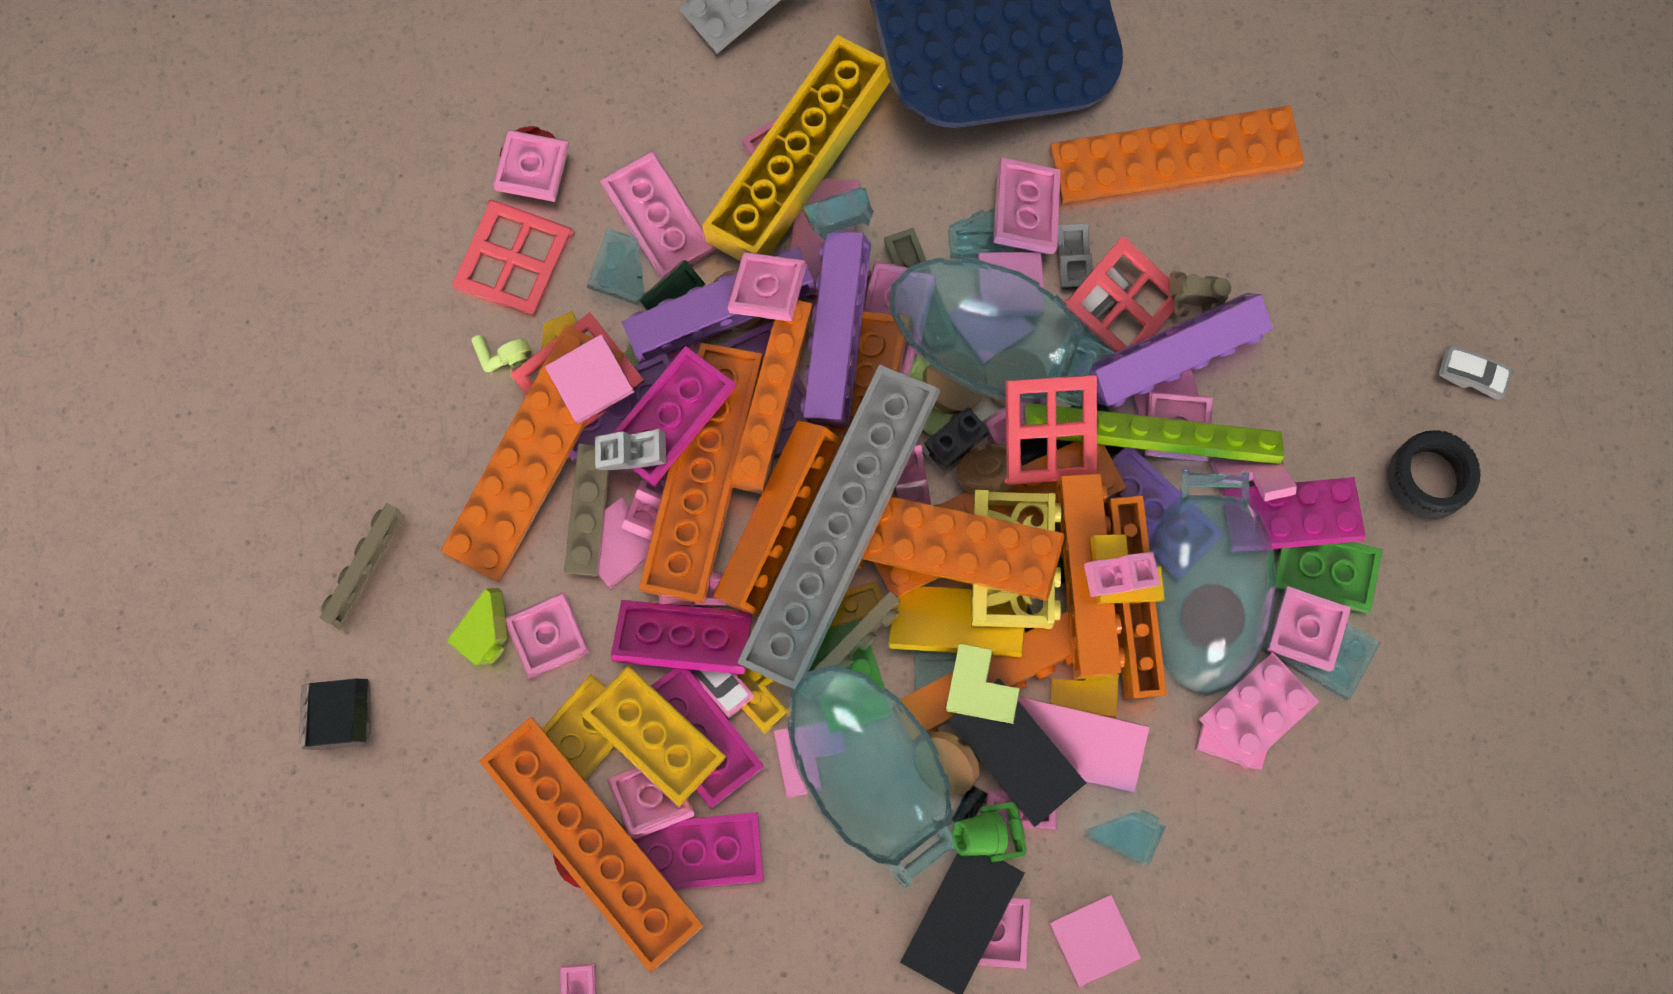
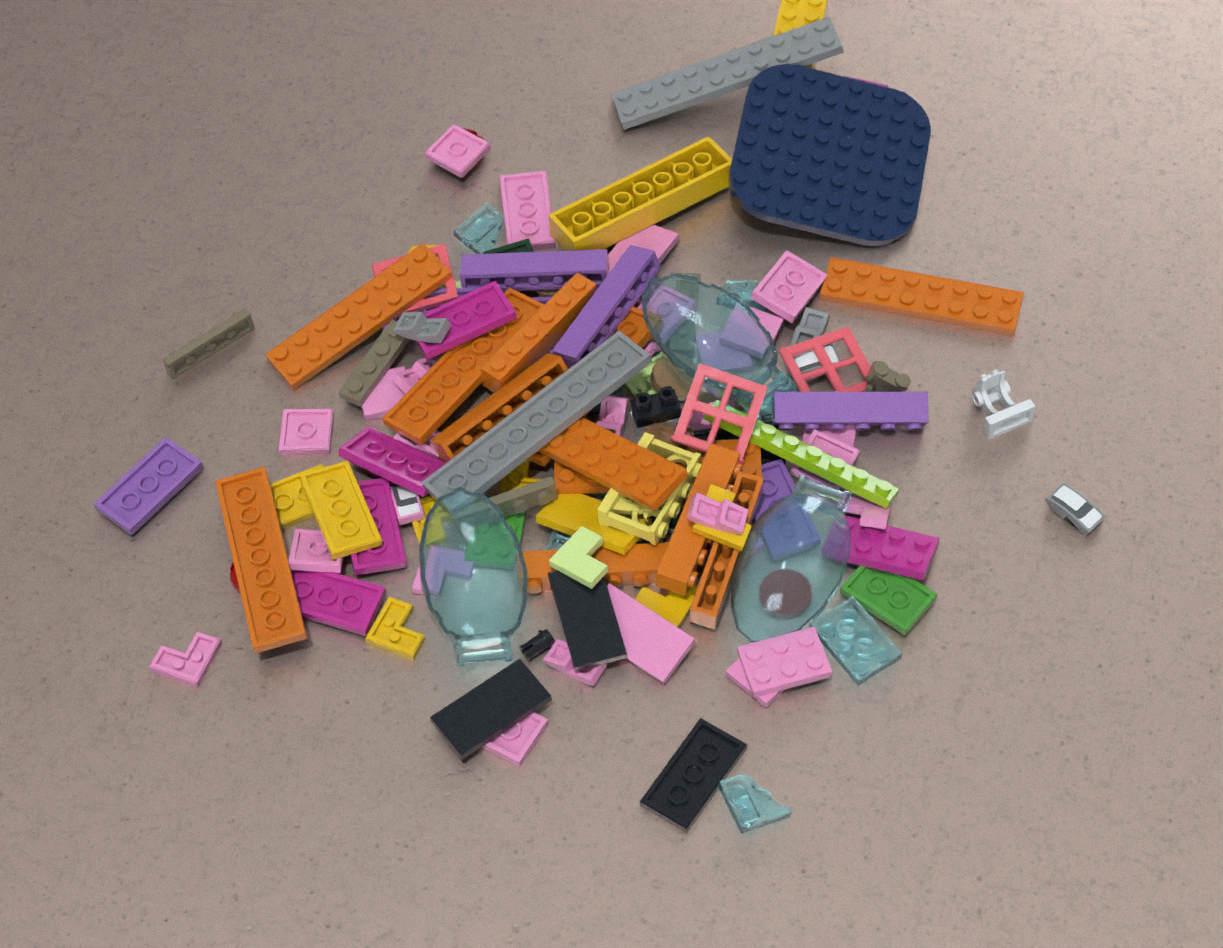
camera: 30 degrees right, 20 degrees down
black slope [298,678,371,750] -> none
lime slope [447,587,508,666] -> none
coral window [452,199,574,317] -> none
yellowish green plate [471,335,532,372] -> none
bright pink tile [545,334,634,424] -> none
bright pink tile [728,252,807,321] -> none
clear light blue slope [802,187,874,240] -> none
medium nougat tile [916,731,980,796] -> none
bright green piece [952,802,1027,862] -> none
bright pink tile [1049,895,1141,987] -> none
clear light blue slope [1083,810,1166,866] -> none
bright pink tile [1266,586,1351,672] -> none
black tyre [1388,430,1481,518] -> none
none -> medium lavender plate [94,437,204,536]
none -> yellow tile [365,596,426,661]
none -> black tile [640,718,747,833]
none -> clear light blue wing [718,773,792,834]
none -> white tile [972,369,1035,440]

